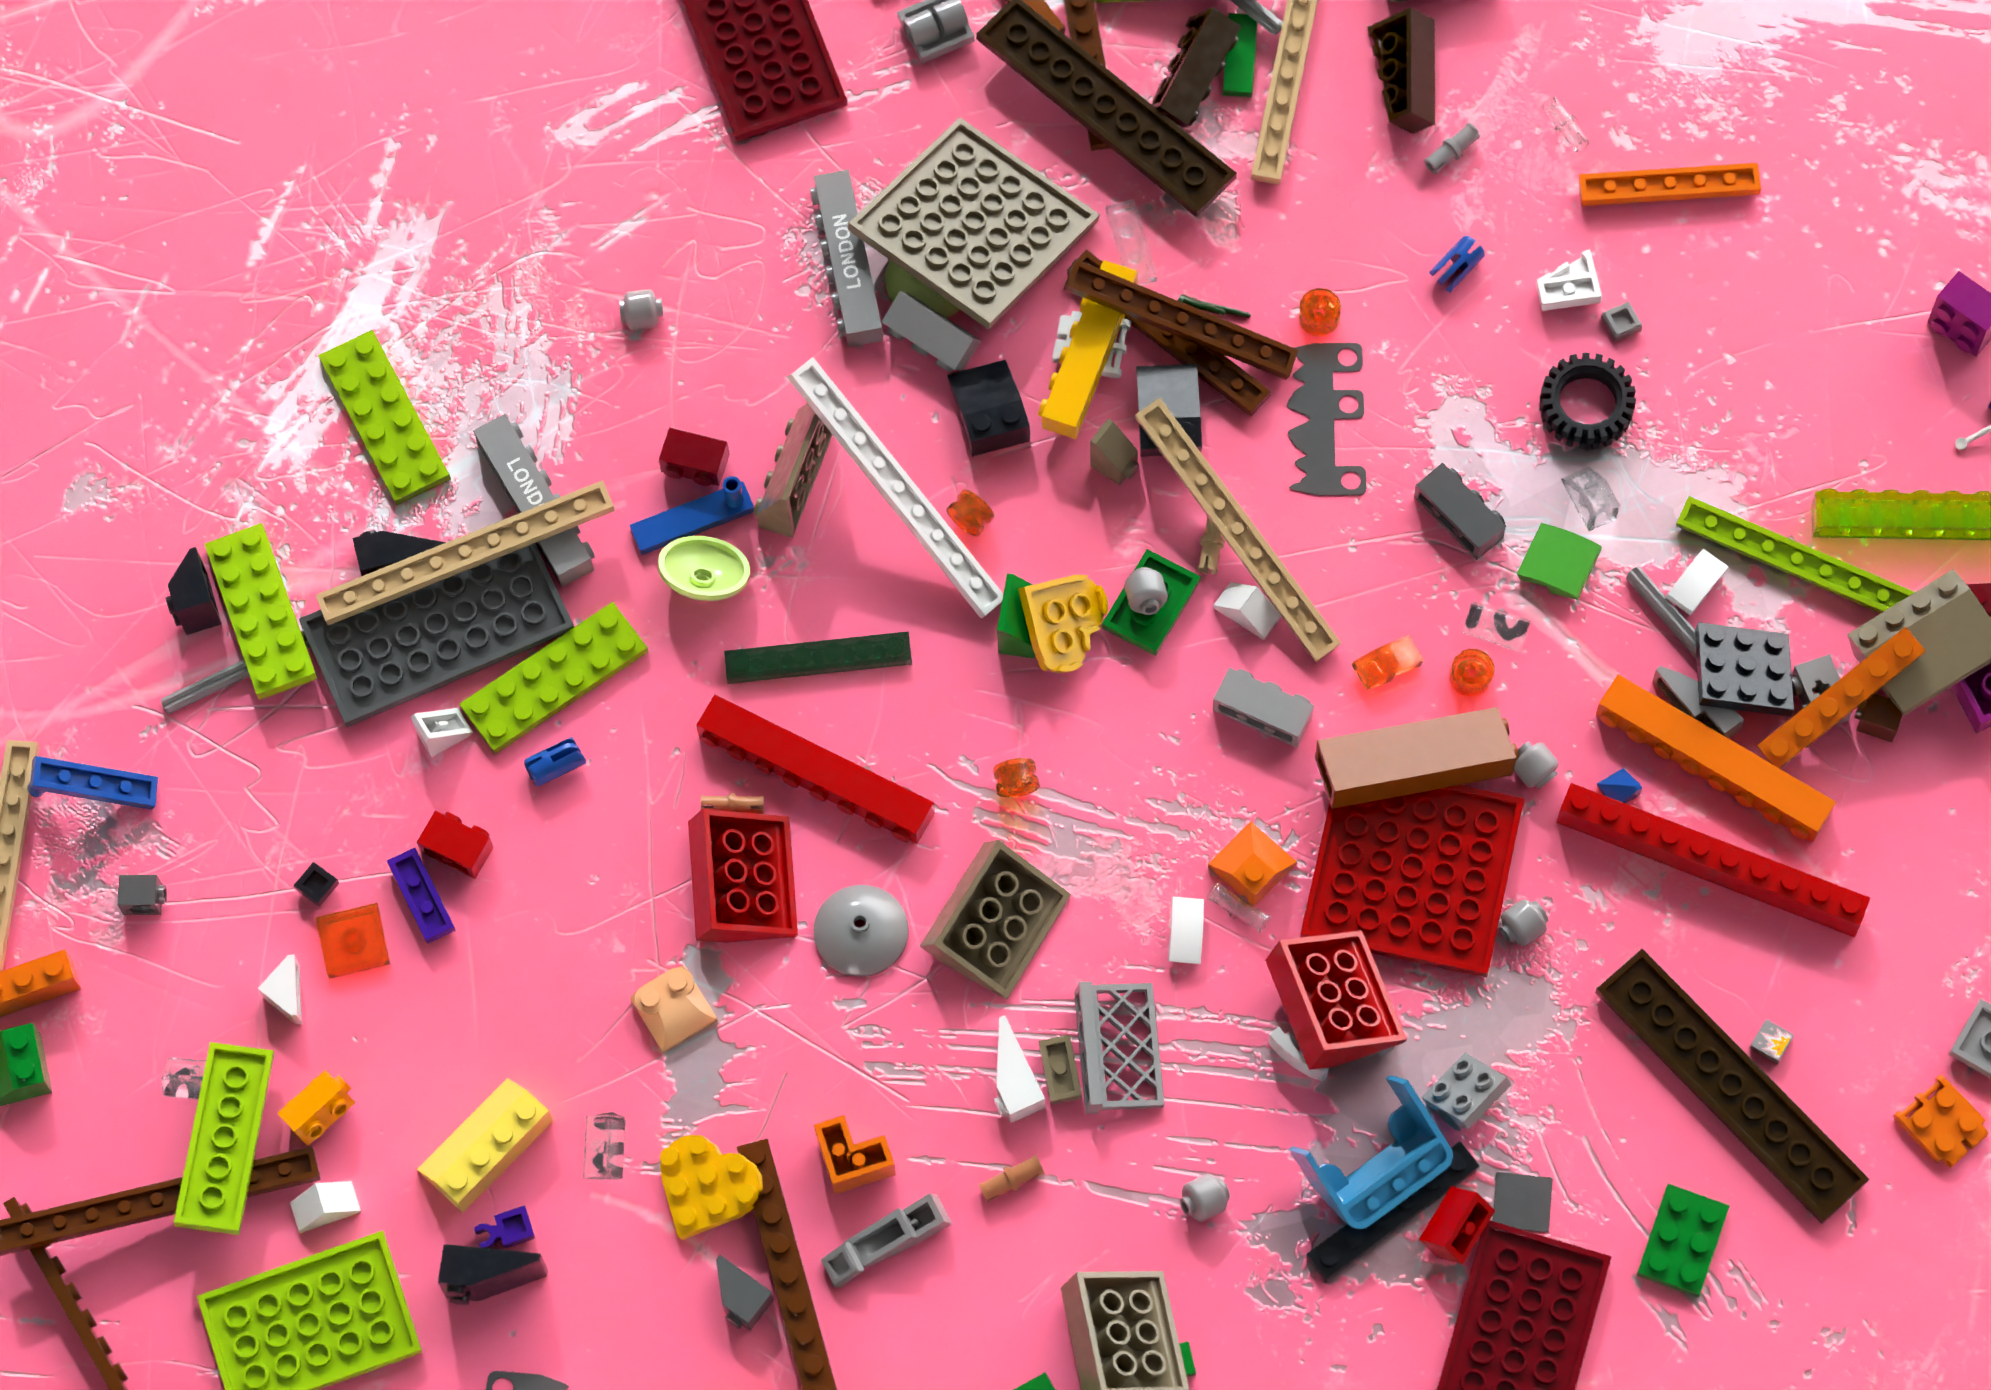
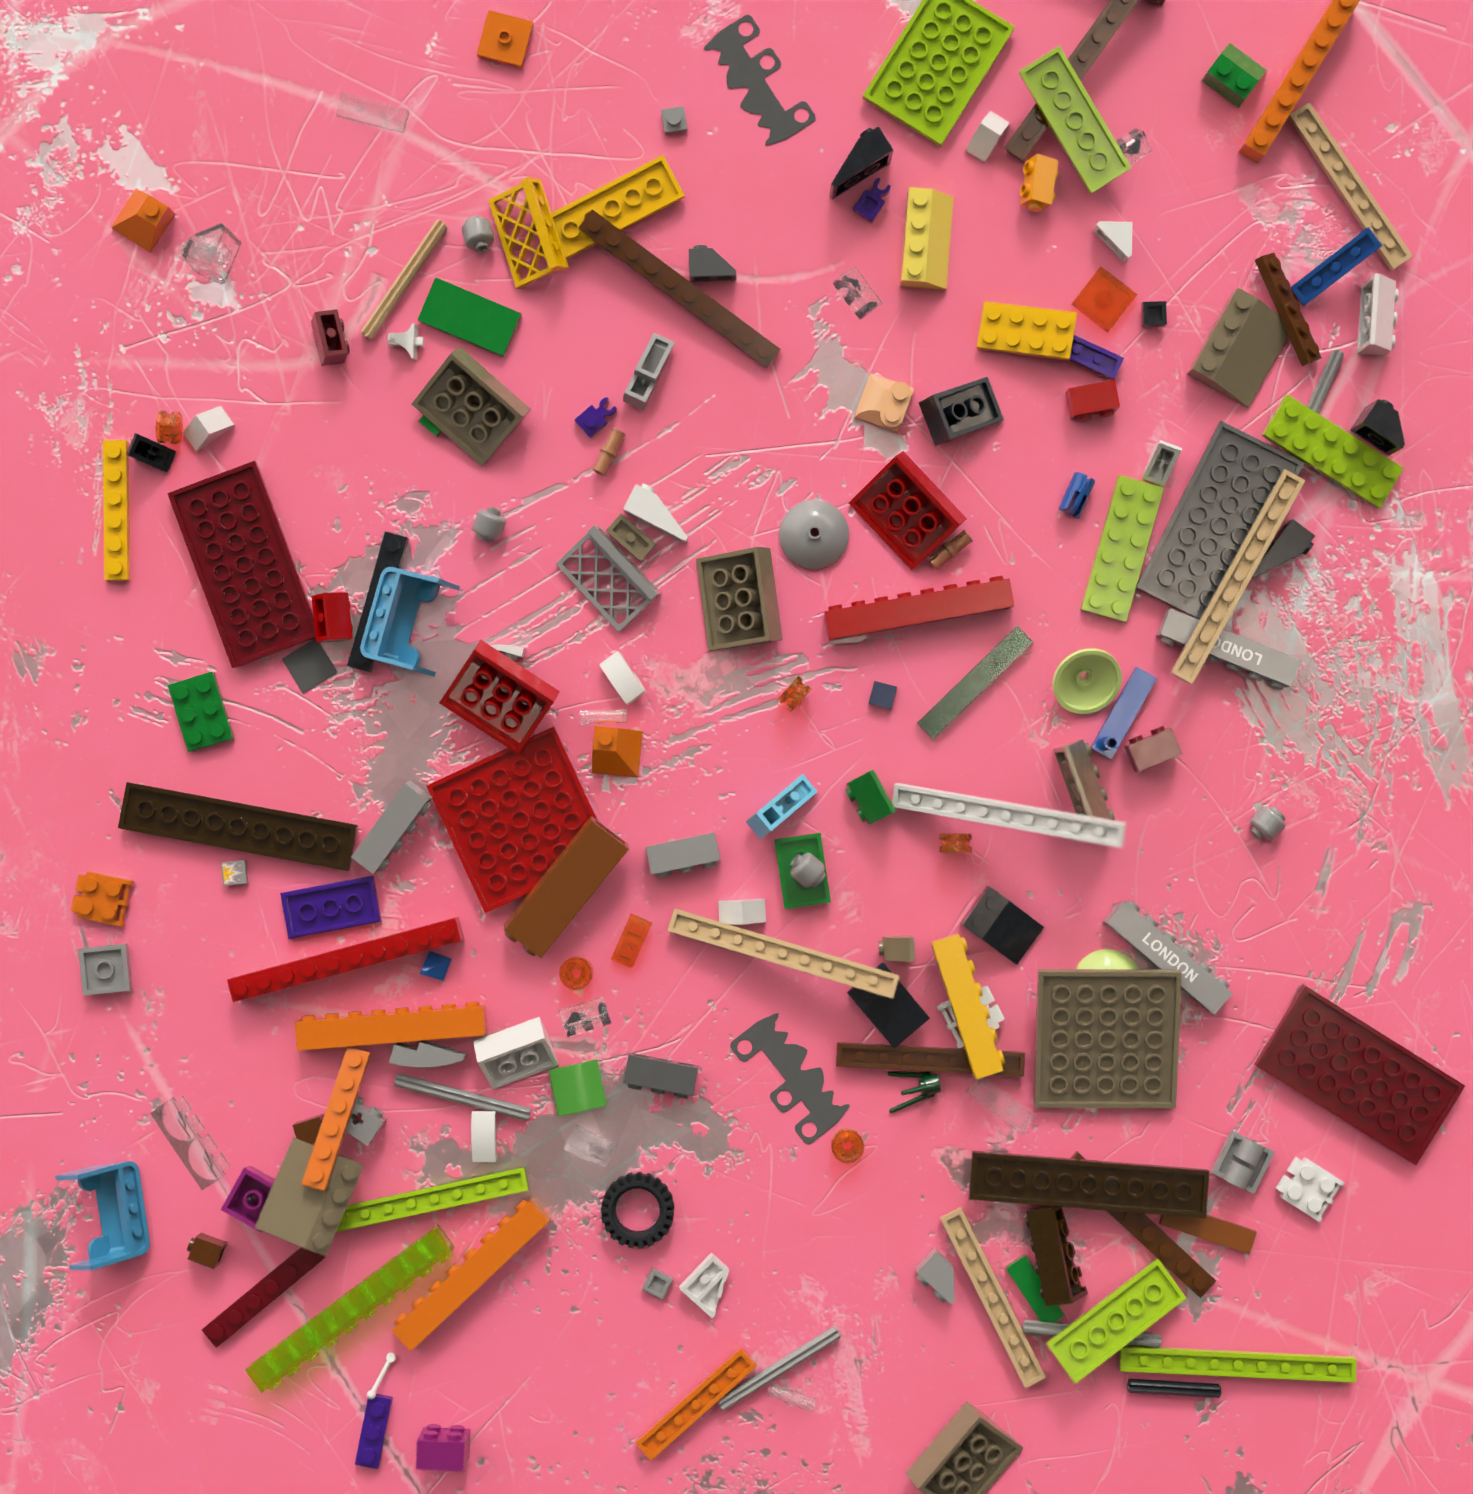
camera: 140 degrees right, 20 degrees up
dark grey brick [117,875,167,915] -> none
lime plate [318,329,451,506] -> none
yellow plate [660,1135,763,1240] -> none
orange brick [814,1115,896,1194] -> none
light grey tile [820,1243,865,1288] -> none
light grey brick [881,291,981,373] -> none
yellow plate [1018,575,1108,673] -> none
reddish brown plate [1063,259,1298,380] -> none
tan pin [1198,516,1225,574] -> none
dark brown wedge [1367,7,1435,134] -> none
light grey plate [1422,1053,1511,1131] -> none
light grey pin [1424,123,1481,174] -> none
blue arm [1429,236,1485,293] -> none
light grey head [1500,899,1549,947] -> none
light grey head [1514,741,1559,789] -> none
plate [1695,622,1794,717] -> none
none -> dark purple tile [280,875,382,939]
none -> light grey brick [351,780,433,874]
none -> orange brick [392,1197,551,1352]
none -> white slope [473,1017,559,1089]
none -> dark purple plate [574,397,617,438]
none -> light grey axle [718,1326,841,1411]
none -> medium azure slope [746,774,818,840]
none -> dark blue tile [868,681,897,710]
none -> light grey slope [915,1247,955,1305]
none -> black slope [919,377,1004,446]
none -> yellow plate [977,301,1077,361]
none -> dark tan slope [1187,288,1288,408]
none -> reddish brown plate [1255,252,1322,366]
none -> white slope [1357,274,1399,356]

